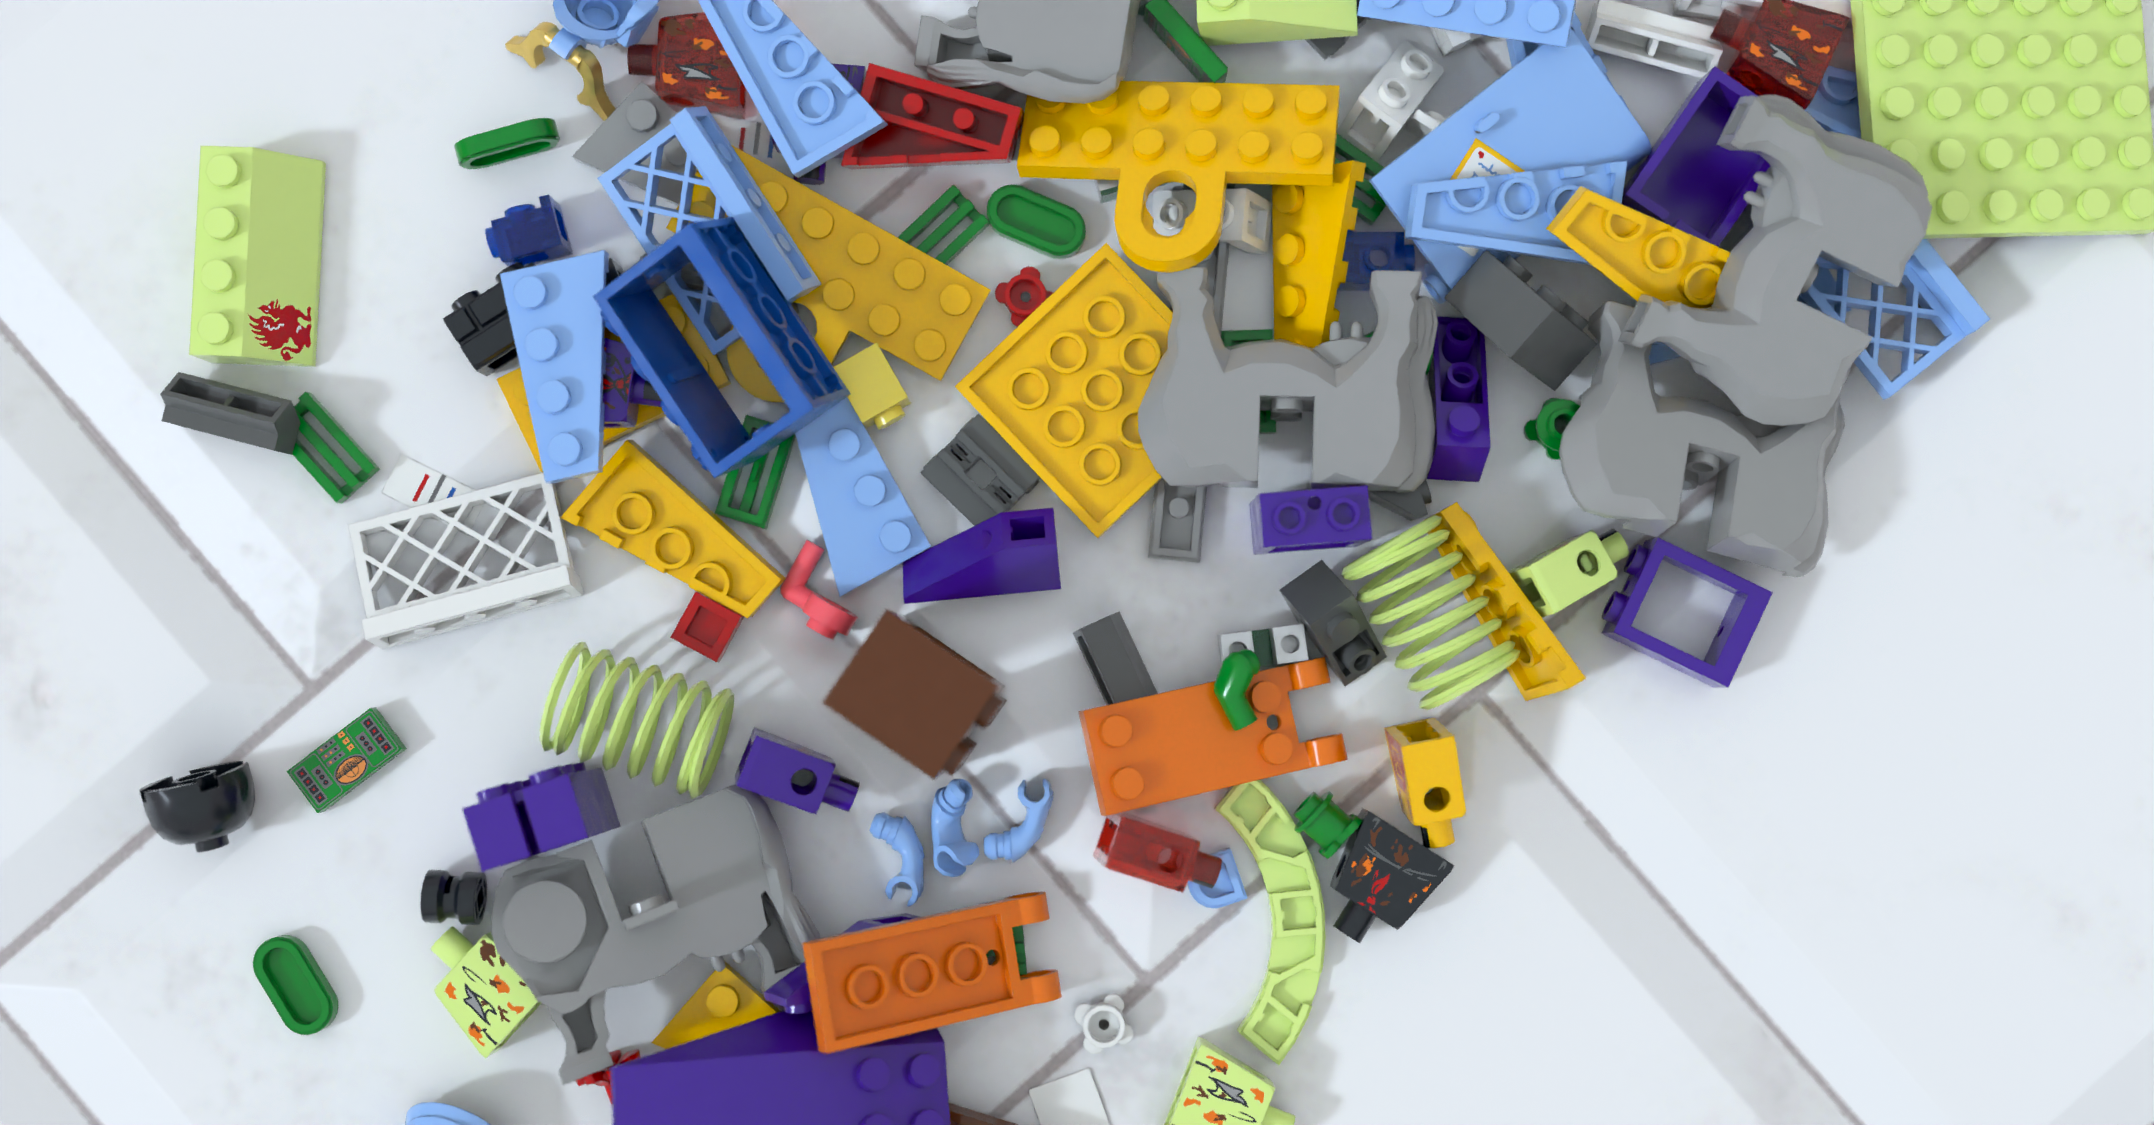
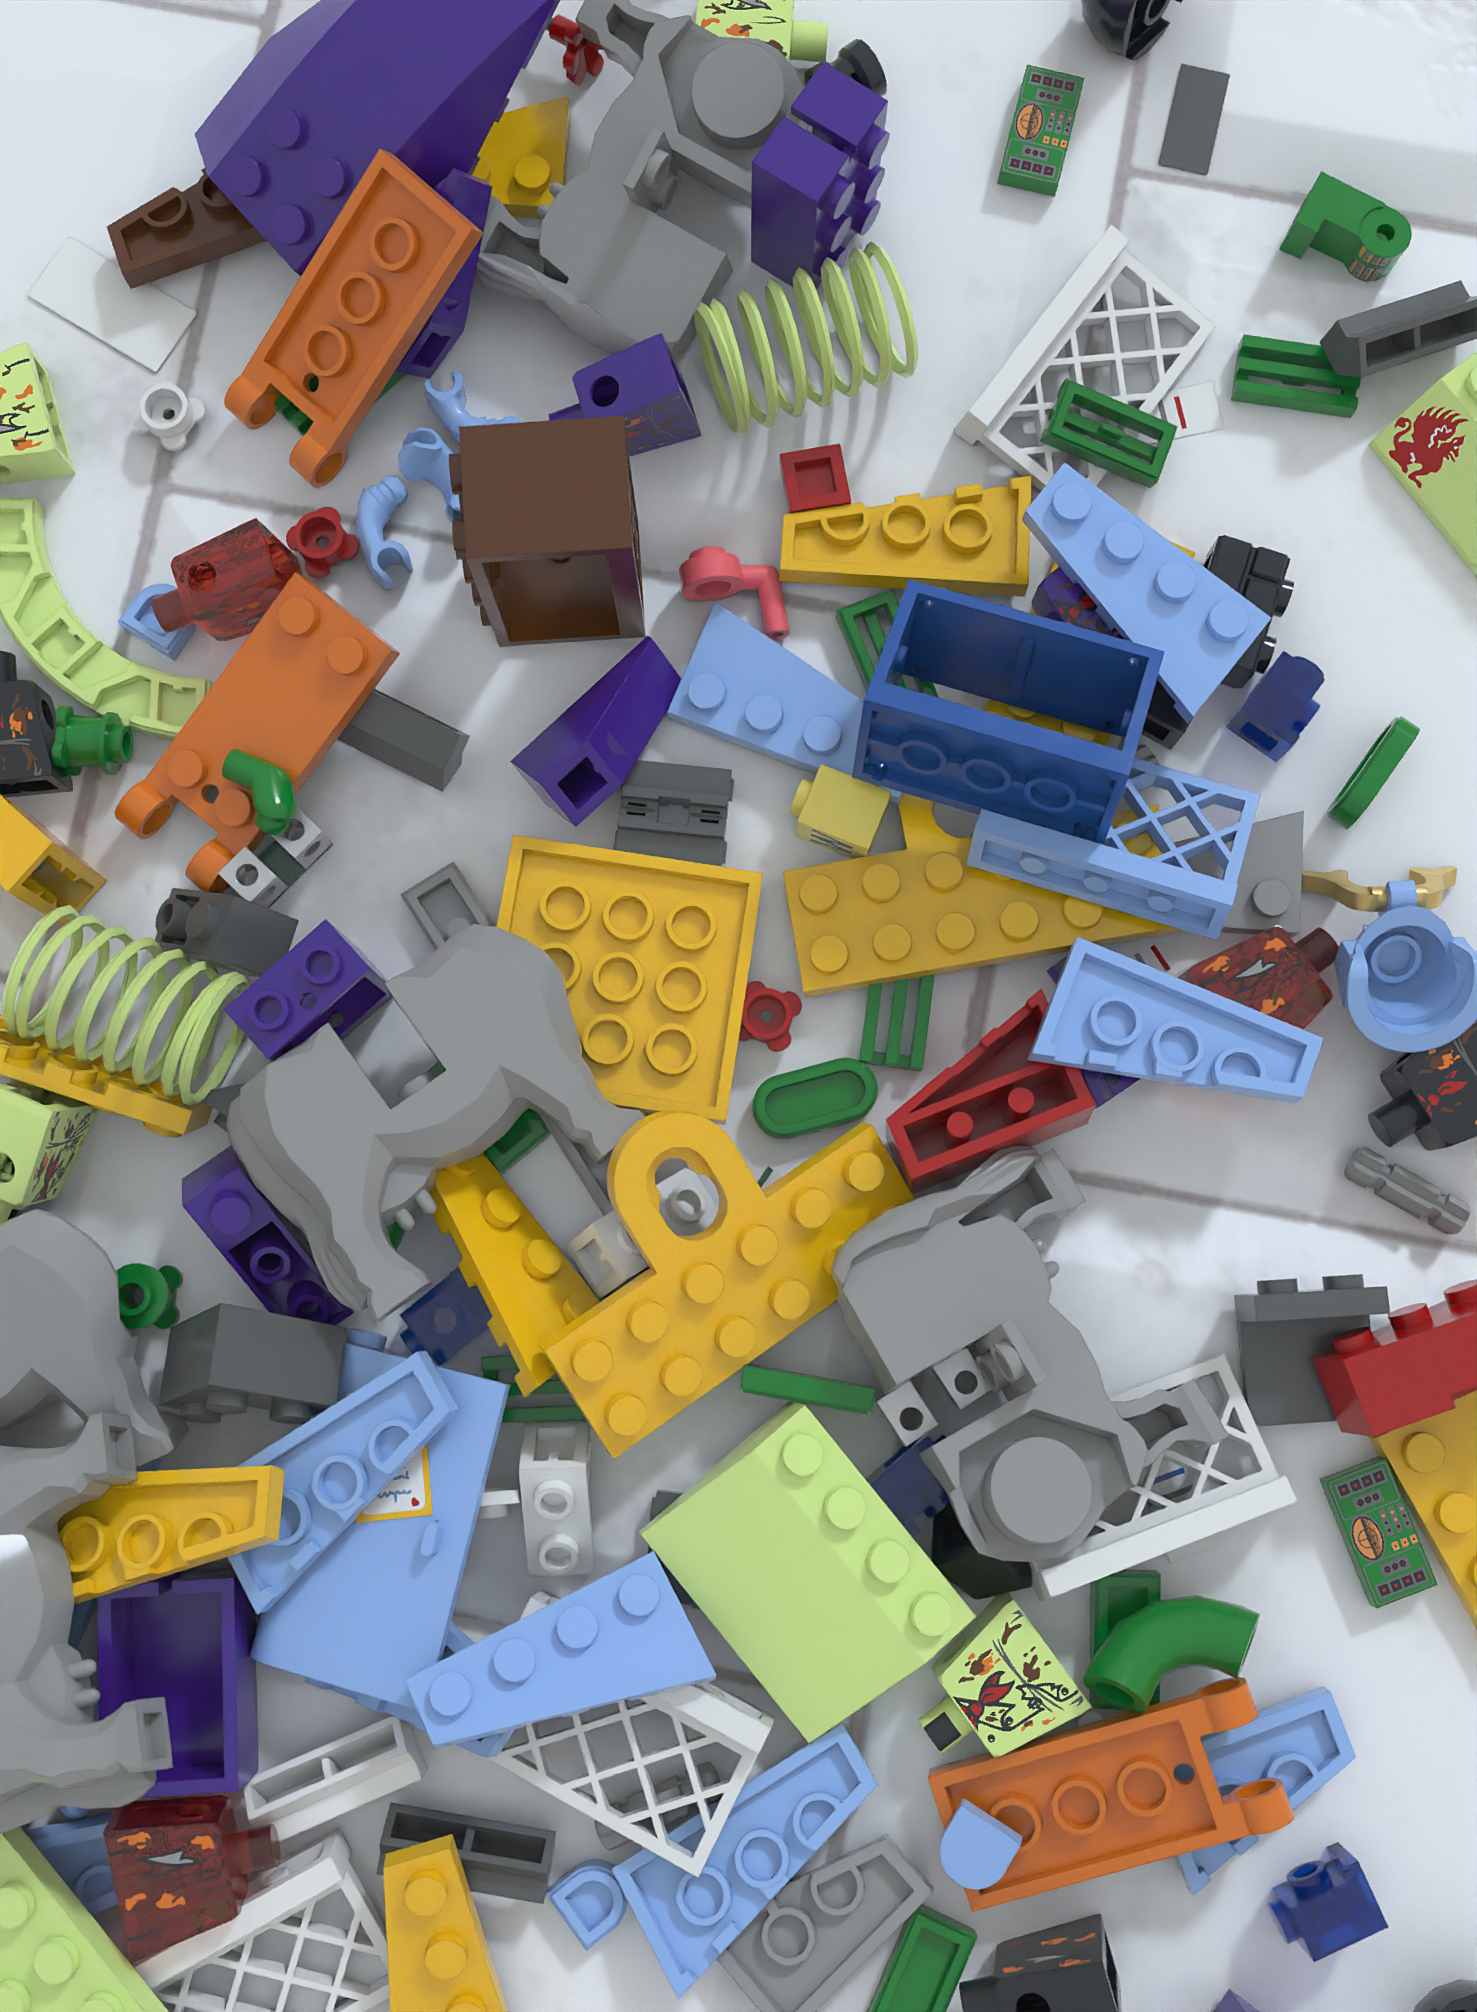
camera: 145 degrees right, 5 degrees down
none -> red plate [286,507,360,579]
none -> green tile [1040,378,1178,489]
none -> dark grey sticker [1158,64,1230,175]
none -> green leg [1279,171,1412,282]

